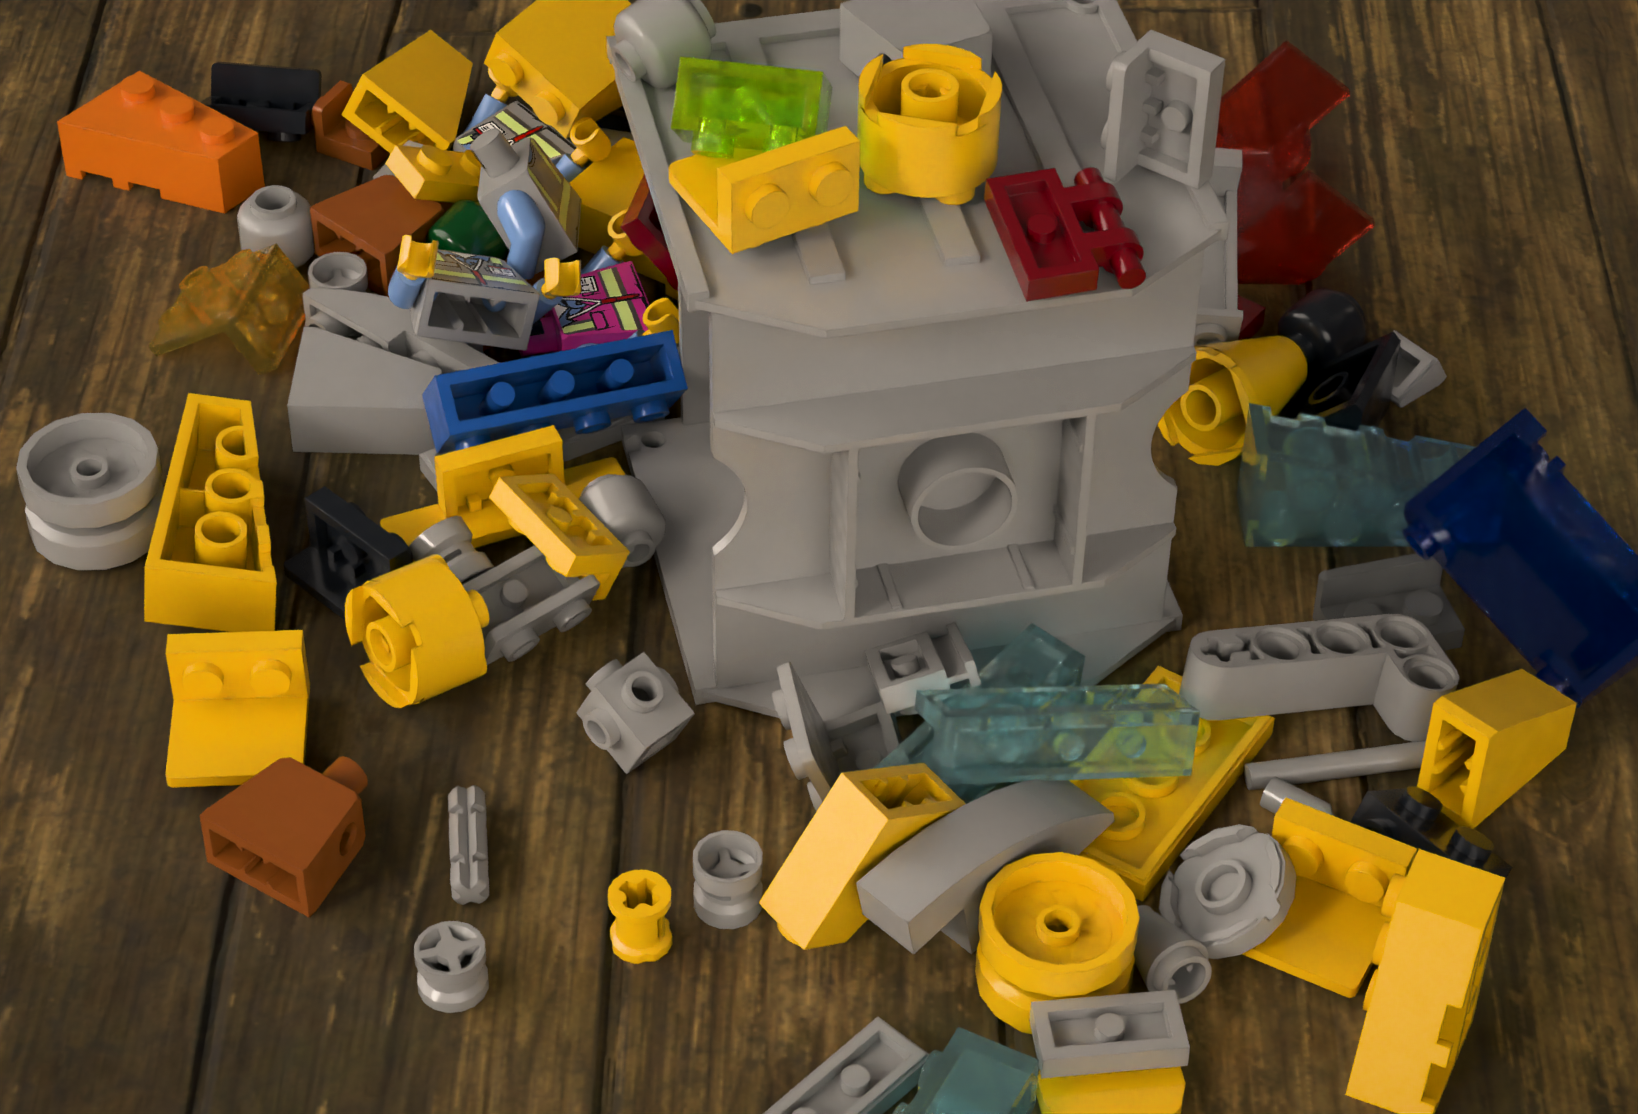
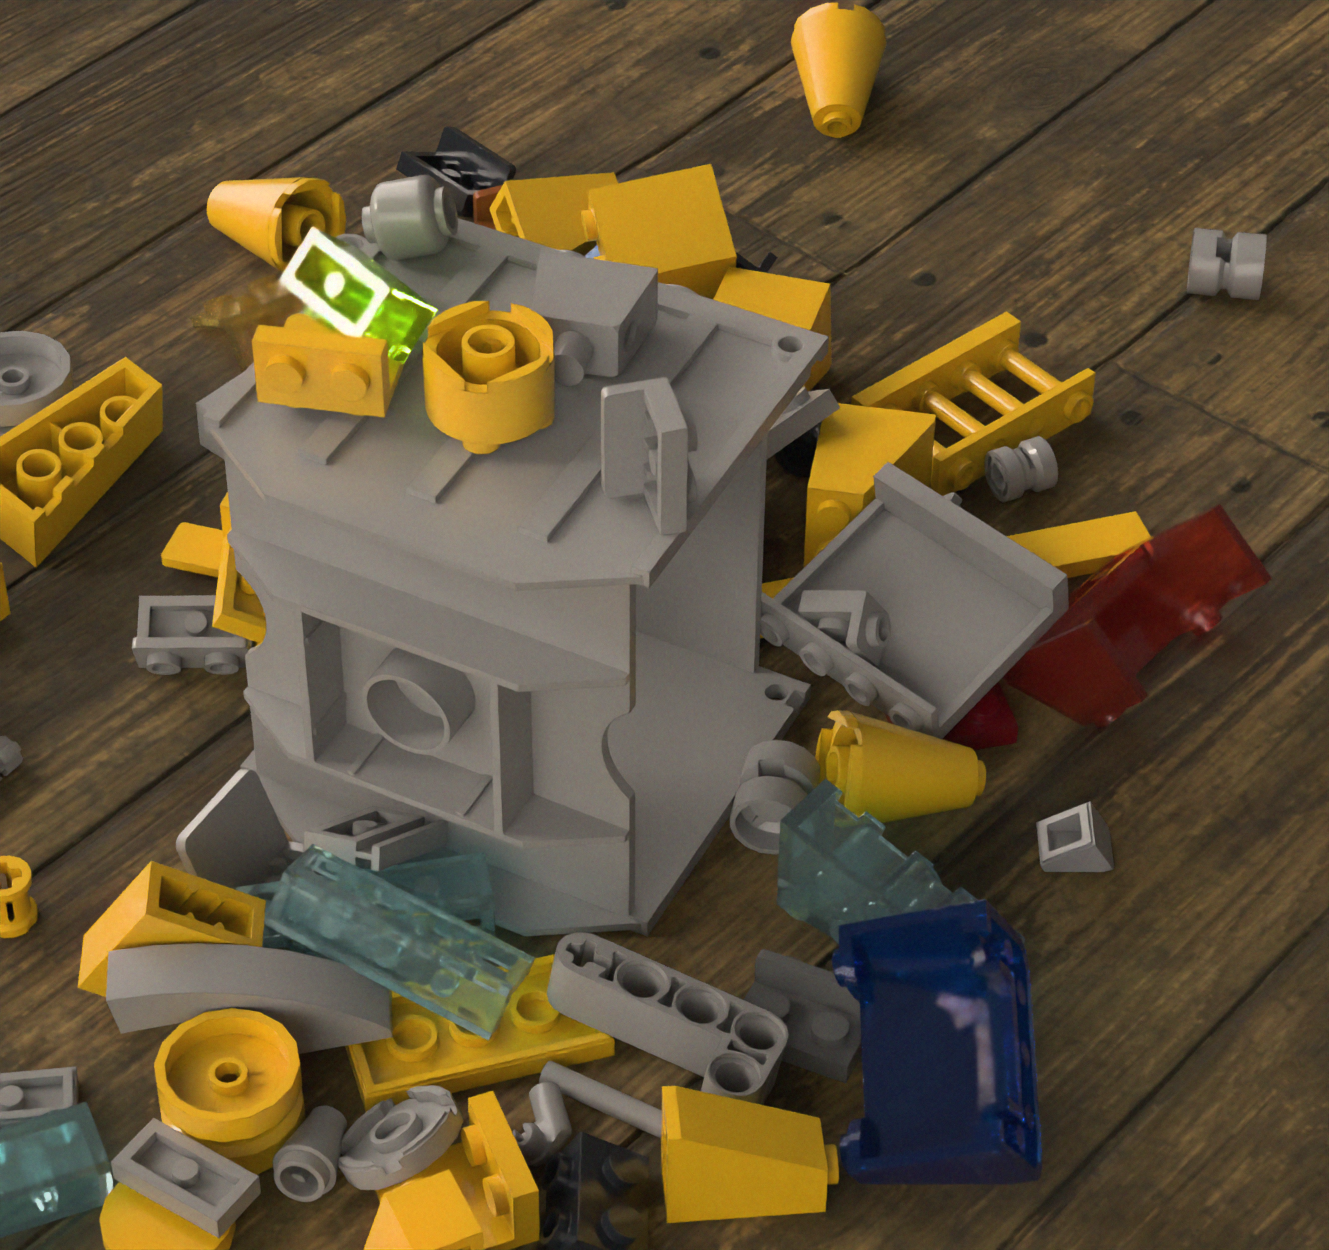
camera: 40 degrees right, 0 degrees up
orange wedge [57,71,265,214] -> none
black bracket [284,486,413,620] -> none
yellow brick [345,554,490,708] -> none
light grey wheel [409,516,494,585] -> none
light grey brick [576,652,695,774] -> none
light grey wheel [693,830,763,929] -> none
dark red plate [984,167,1146,302] -> none
black slope [1263,331,1401,478] -> none
black head [1277,288,1366,371] -> none
none -> yellow cone [207,177,346,279]
none -> light grey wheel [730,740,820,855]

